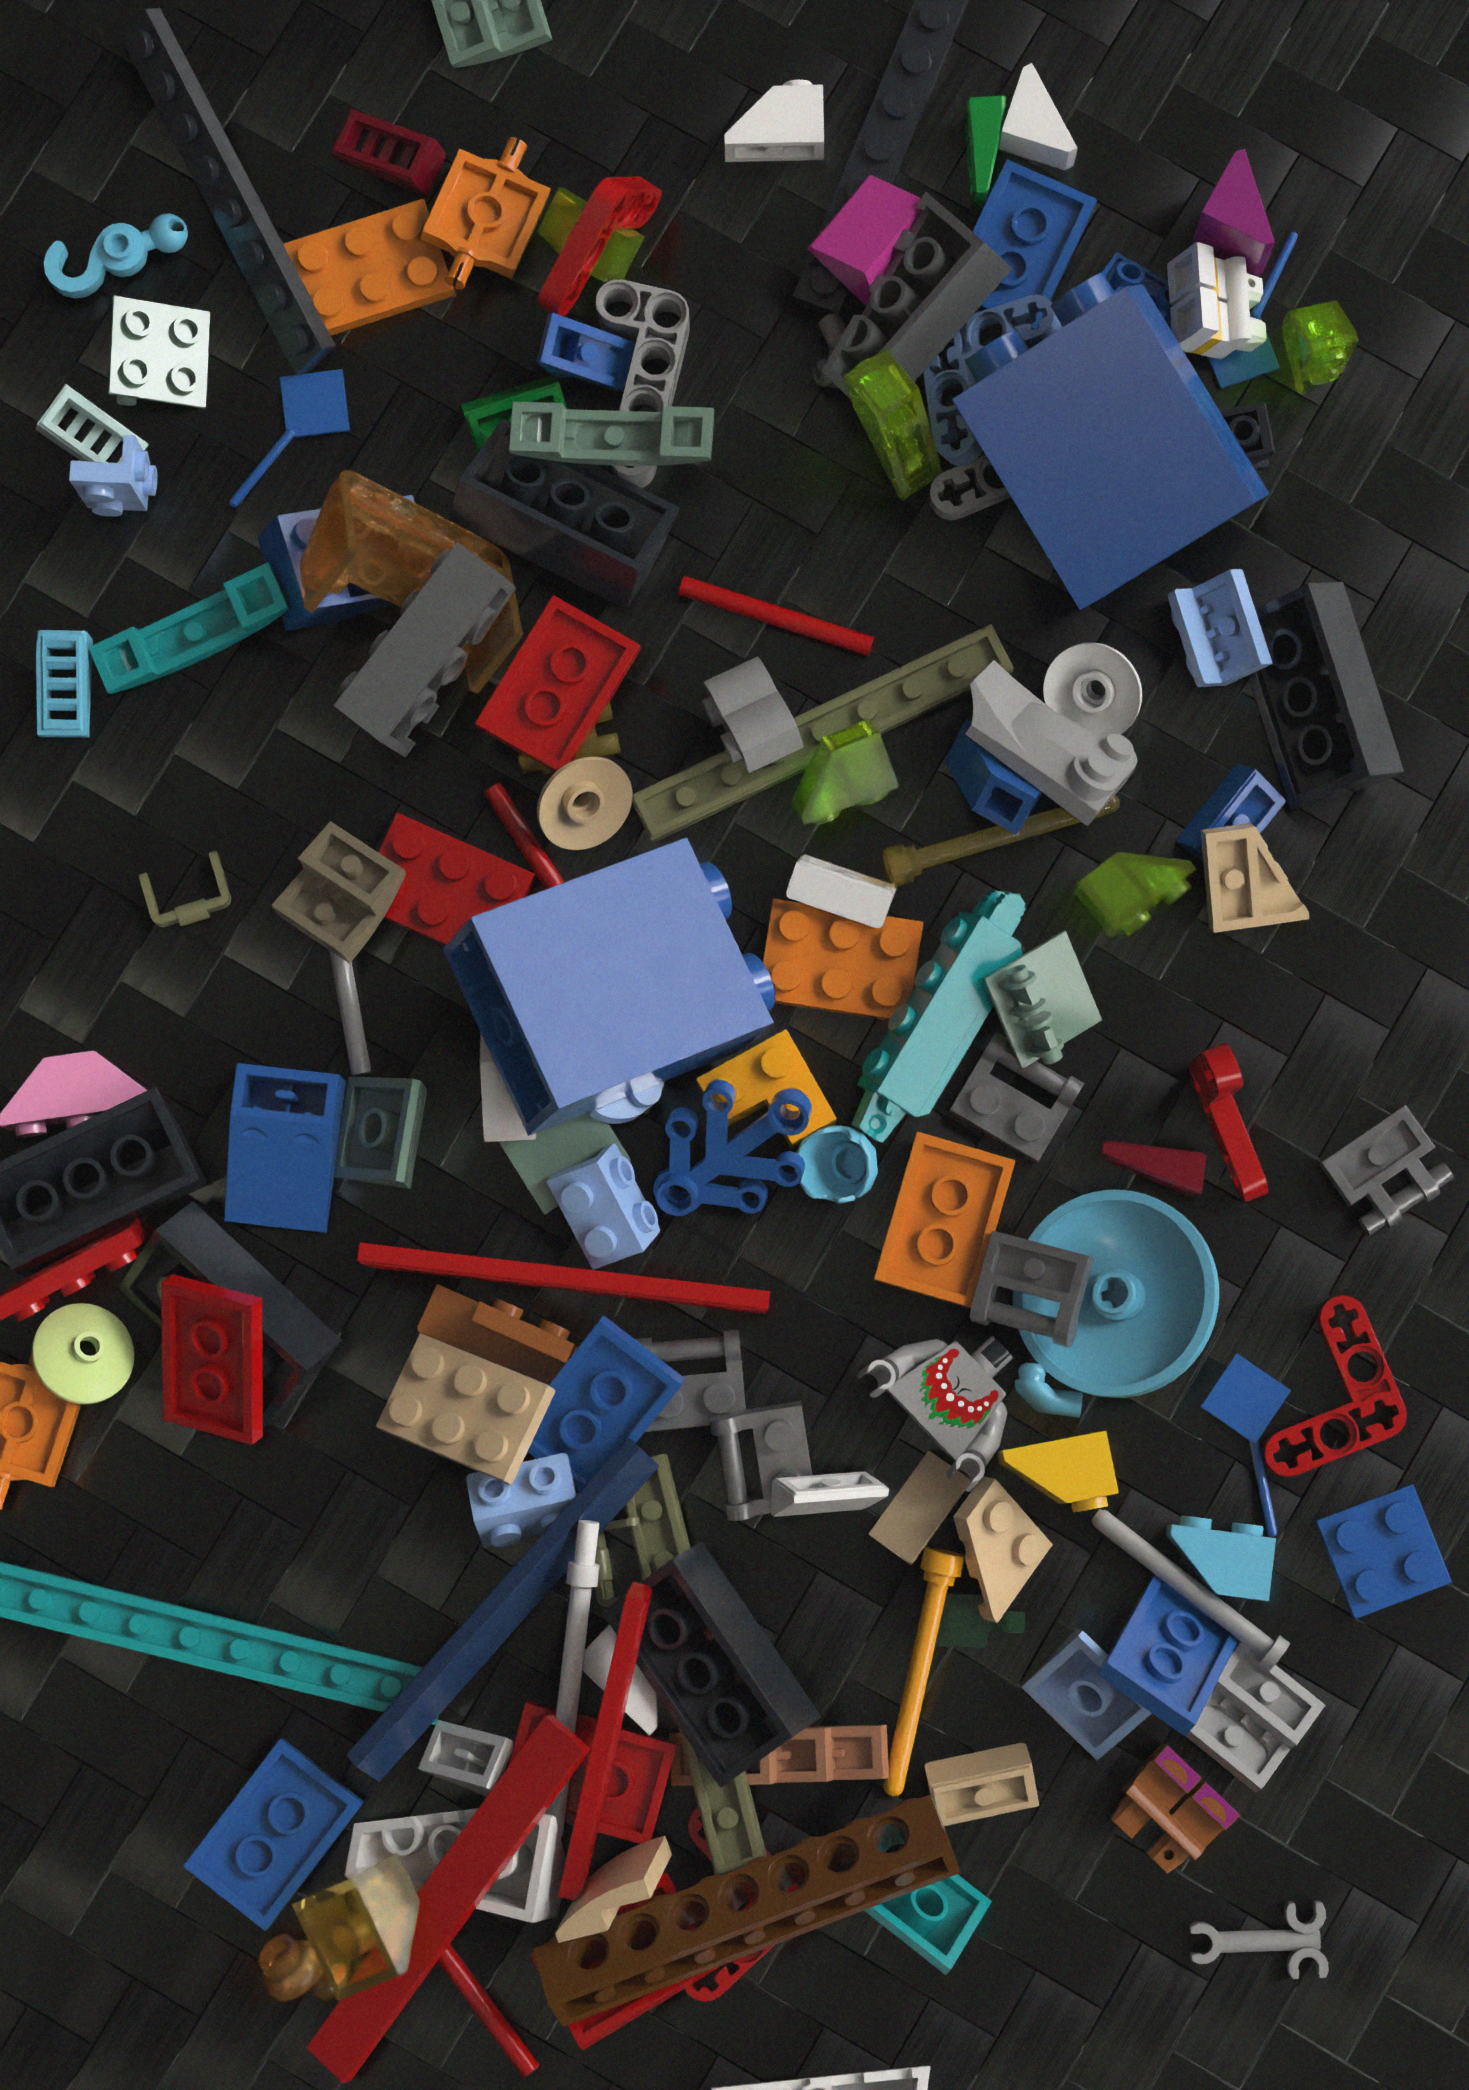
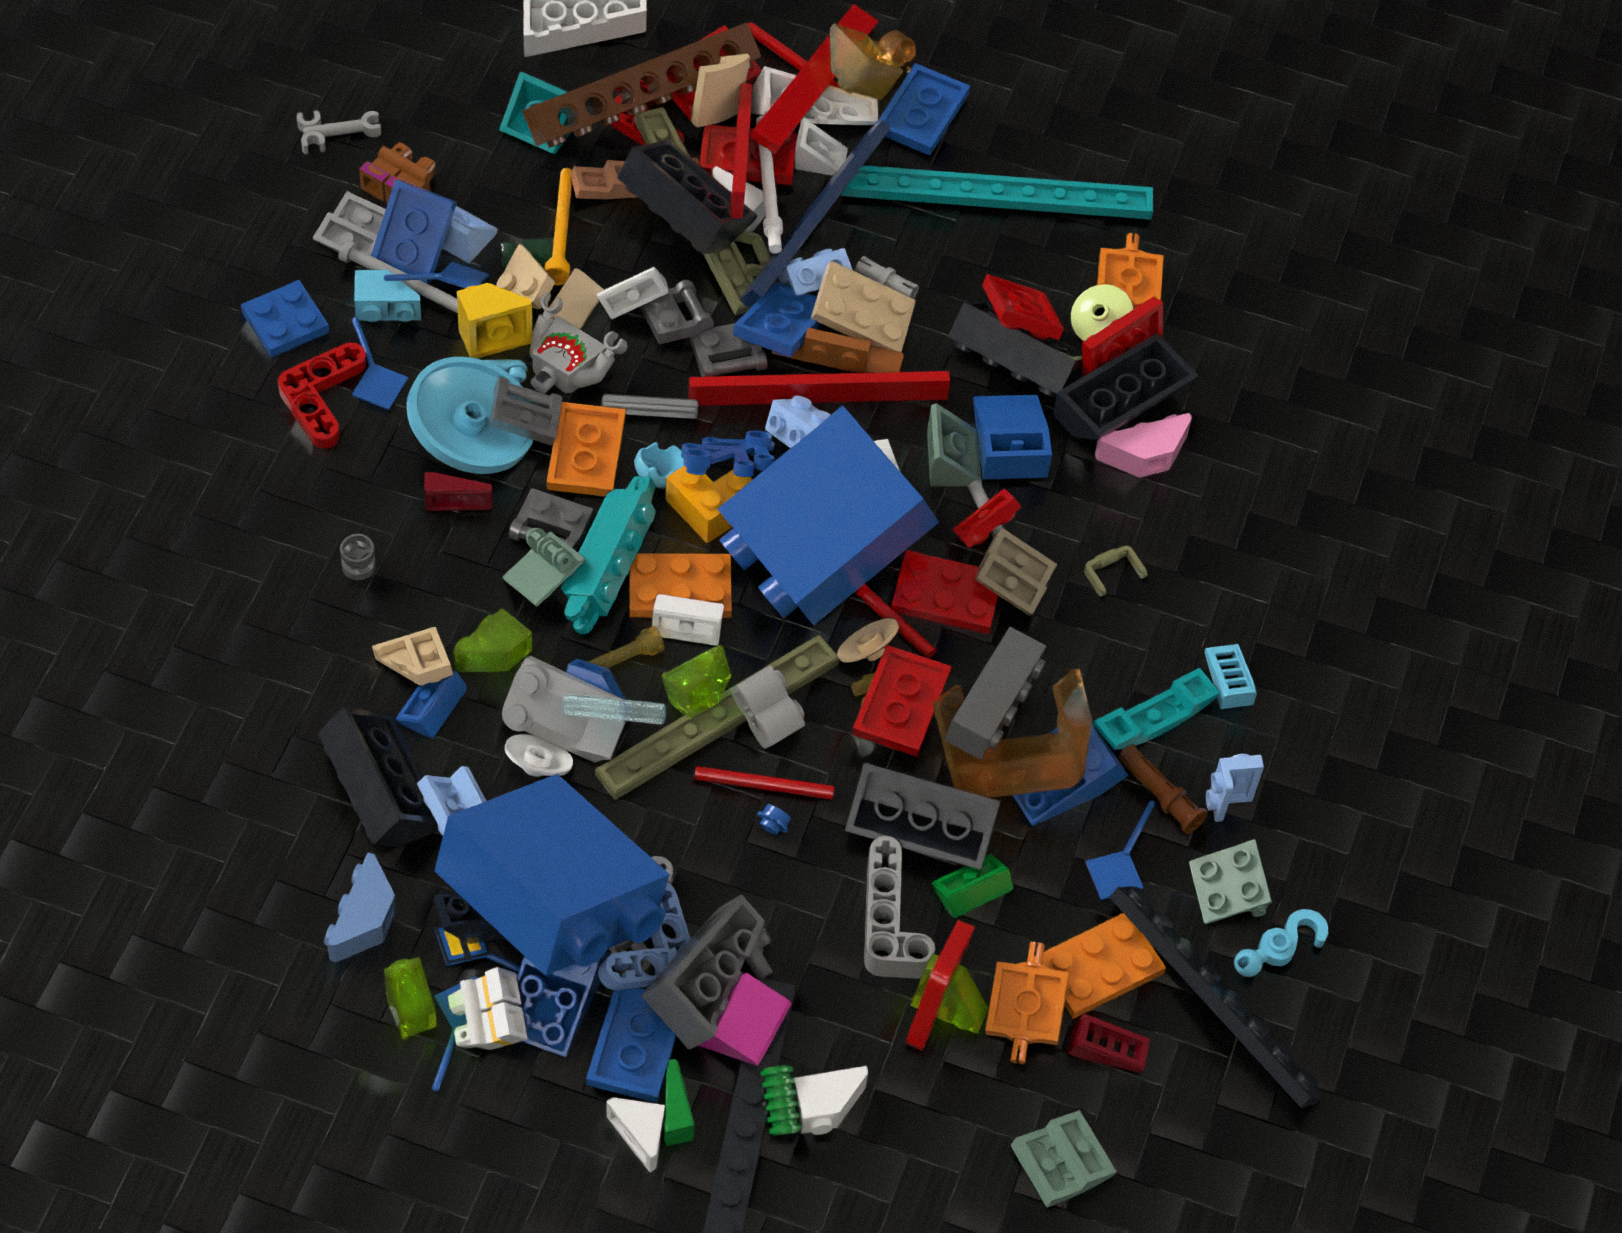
camera: 160 degrees right, 25 degrees down
light aqua slope [36,384,148,463] -> none
sand green slope [509,402,715,466] -> none
blue slope [536,313,636,392] -> none
clear neon green slope [844,349,943,501] -> none
tan slope [925,1743,1039,1826] -> none
red beam [1189,1043,1269,1203] -> none
magenta slope [1191,149,1275,277] -> none
flat silver plate [1319,1105,1454,1236] -> none
none -> medium blue slope [324,853,397,962]
none -> dark grey wheel [340,534,376,580]
none -> blue piece [383,262,489,288]
none -> clear light blue axle [562,694,666,724]
none -> dark grey axle [602,394,698,419]
none -> blue plate [757,804,791,835]
none -> green piece [760,1065,802,1136]
none -> light grey pin [855,256,919,299]
none -> red plate [952,489,1021,549]
none -> reddish brown pin [1118,744,1208,834]

